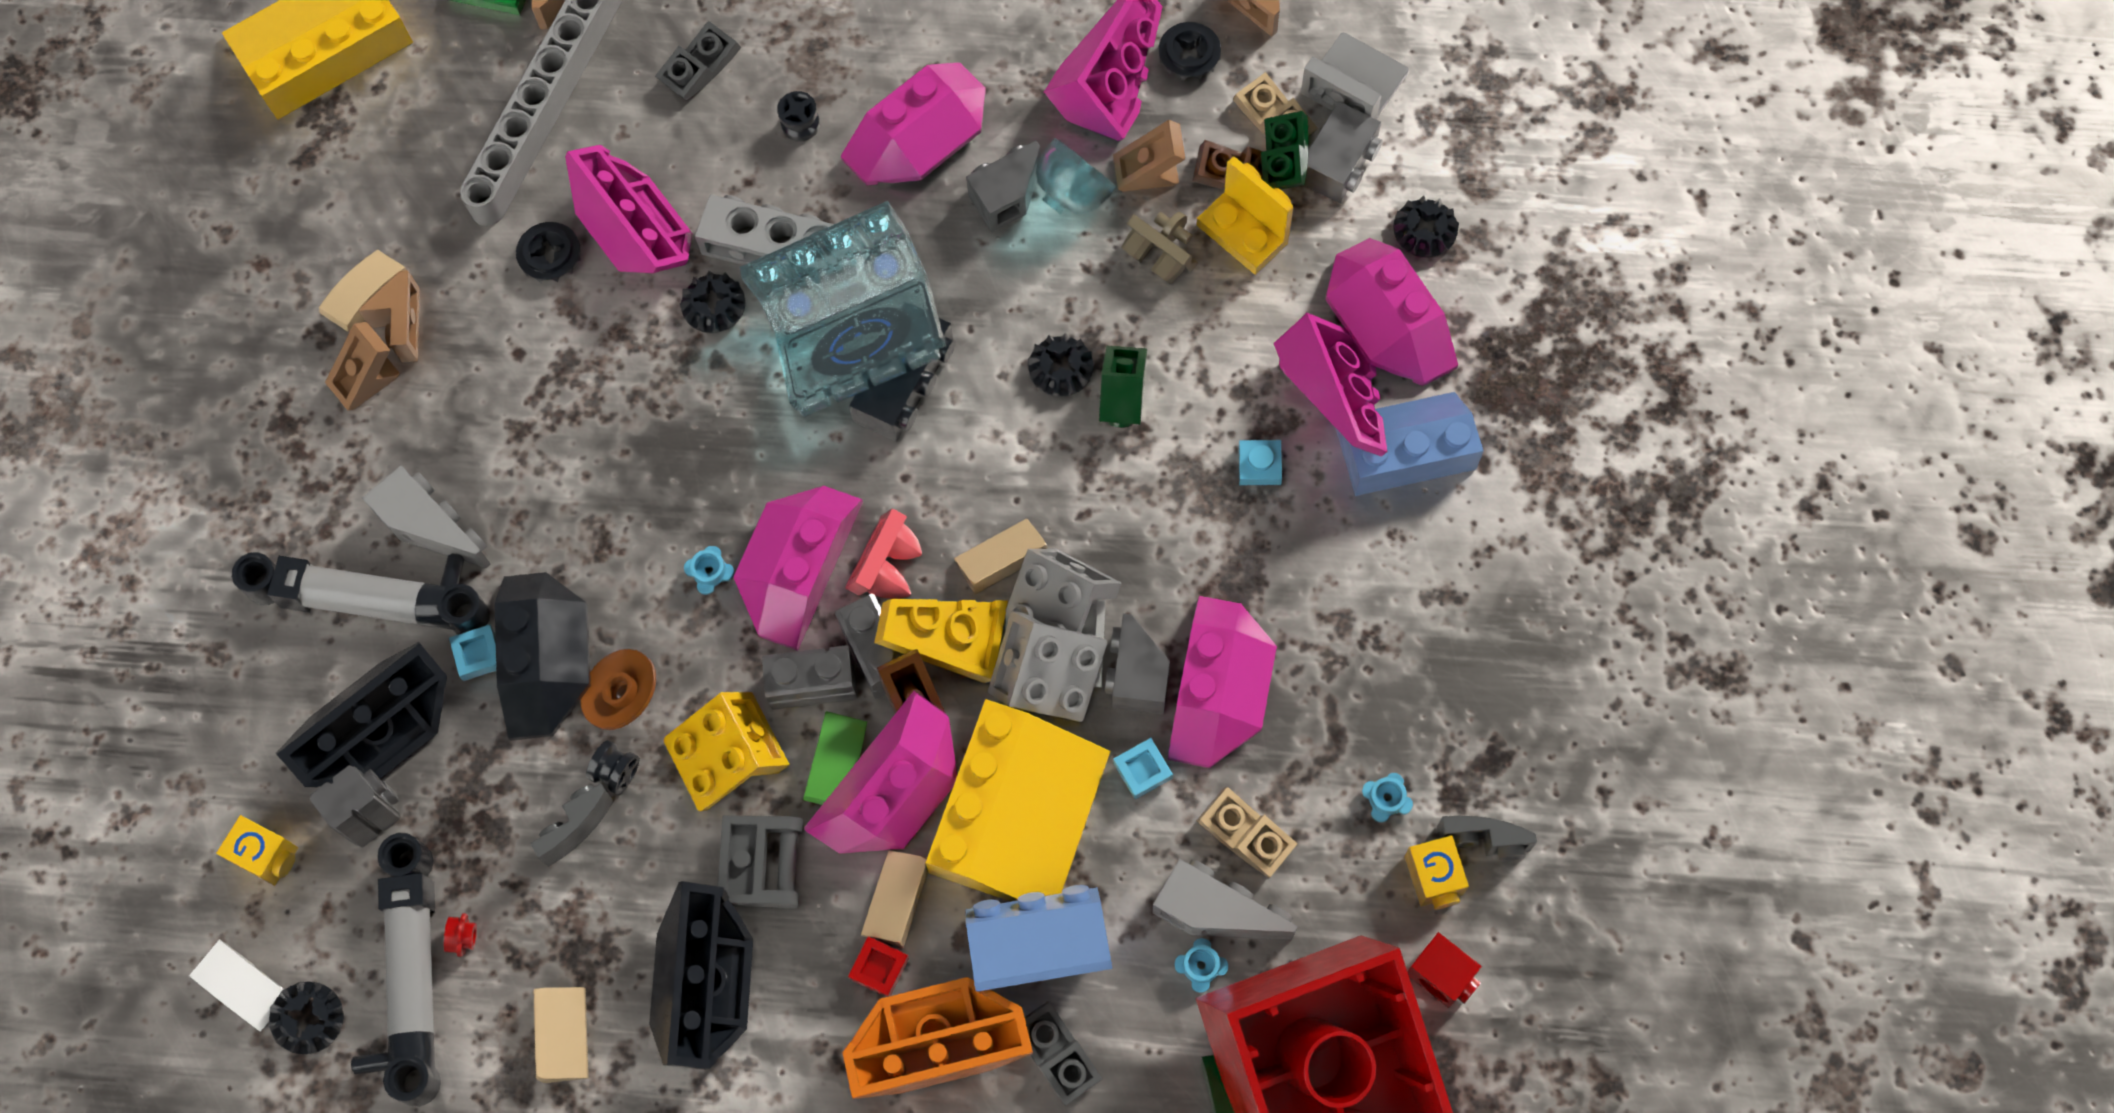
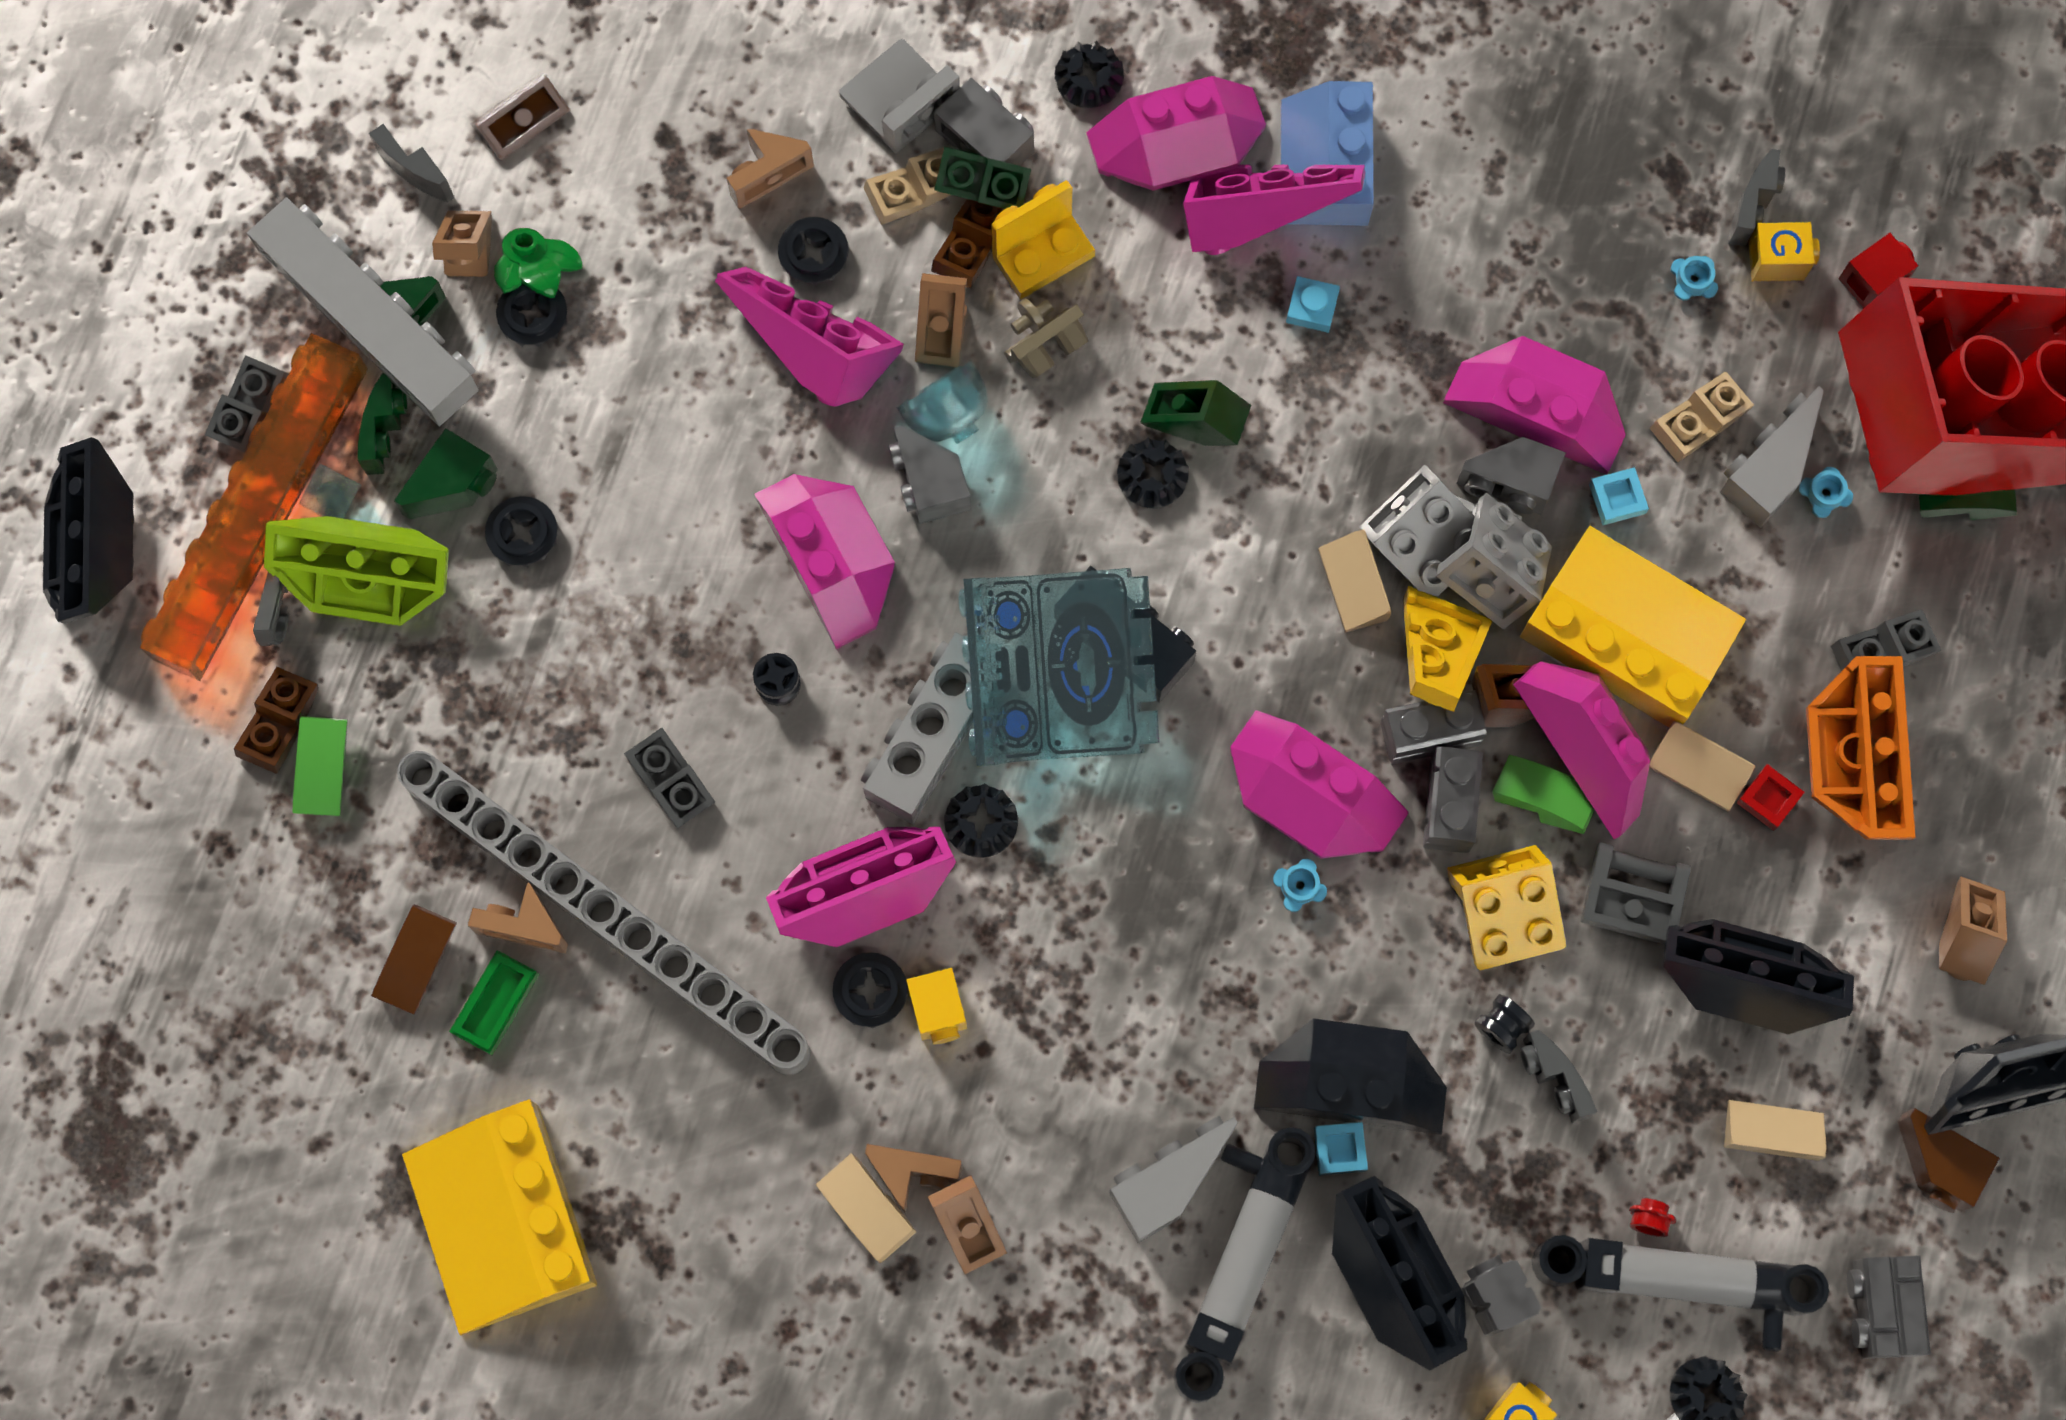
camera: 80 degrees left, 5 degrees up
dark orange dish [581,649,656,730] -> none
coral tile [845,508,922,599] -> none
medium blue slope [965,885,1113,992] -> none
none -> yellow brick [906,968,967,1045]

